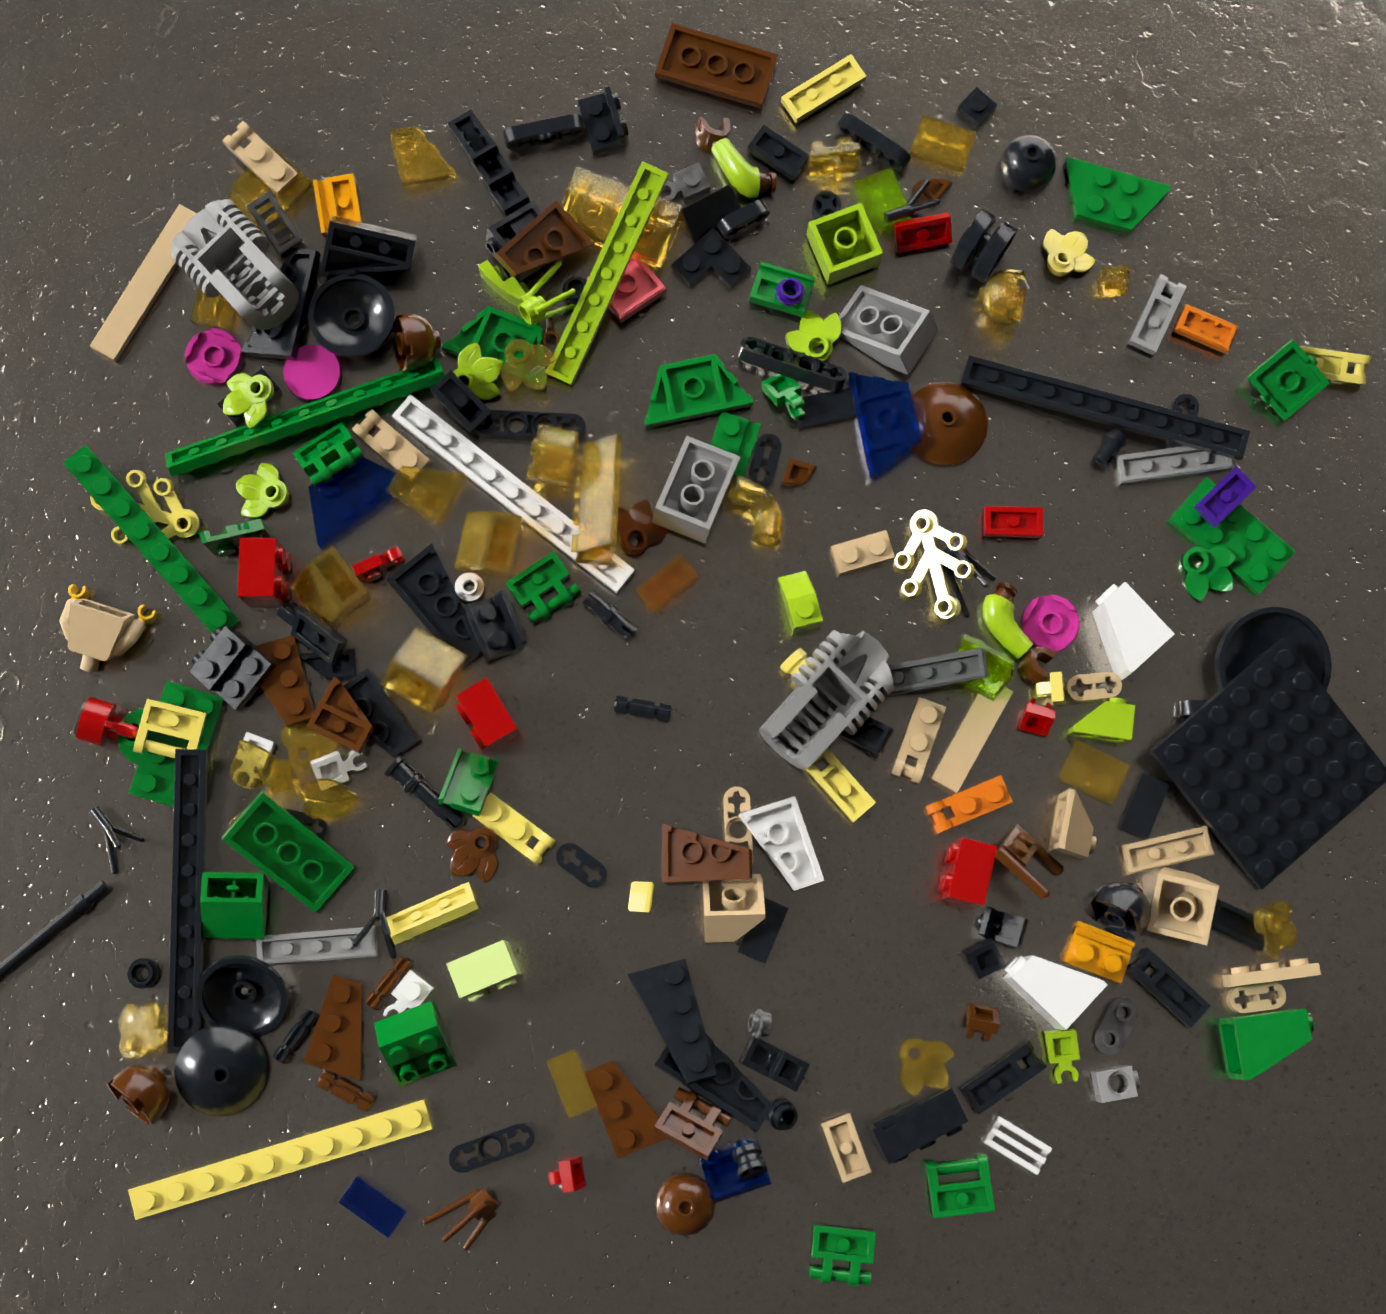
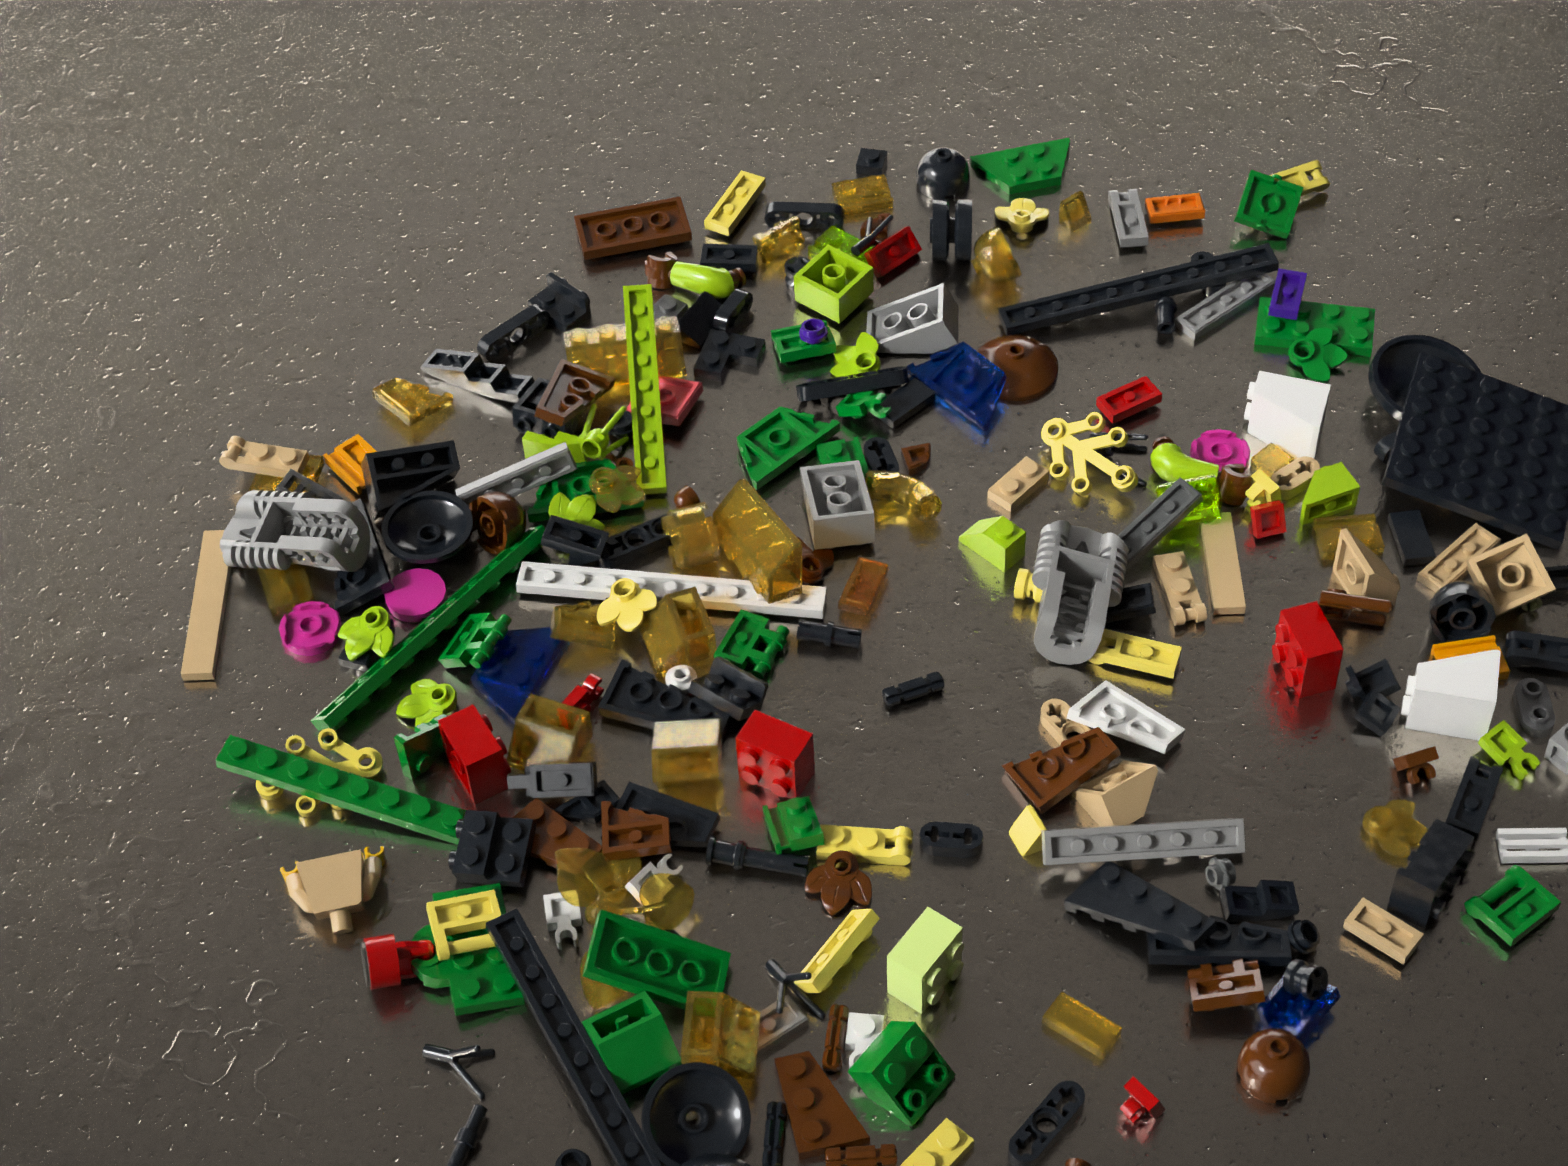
camera: 25 degrees left, 30 degrees down
tan plate [351,409,431,483] -> none
reddish brown wing [584,1061,667,1159] -> none
black tile [738,897,789,964] -> none
green plate [809,1224,876,1287] -> none
orange plate [925,775,1013,834] -> none
none -> light grey tile [455,442,578,507]
none -> light yellow plate [597,578,657,632]
none -> reddish brown hinge [674,485,700,512]
none -> clear yellow slope [681,991,761,1079]
none -> light grey plate [1041,818,1245,865]
none -> clear yellow tile [1250,442,1294,479]

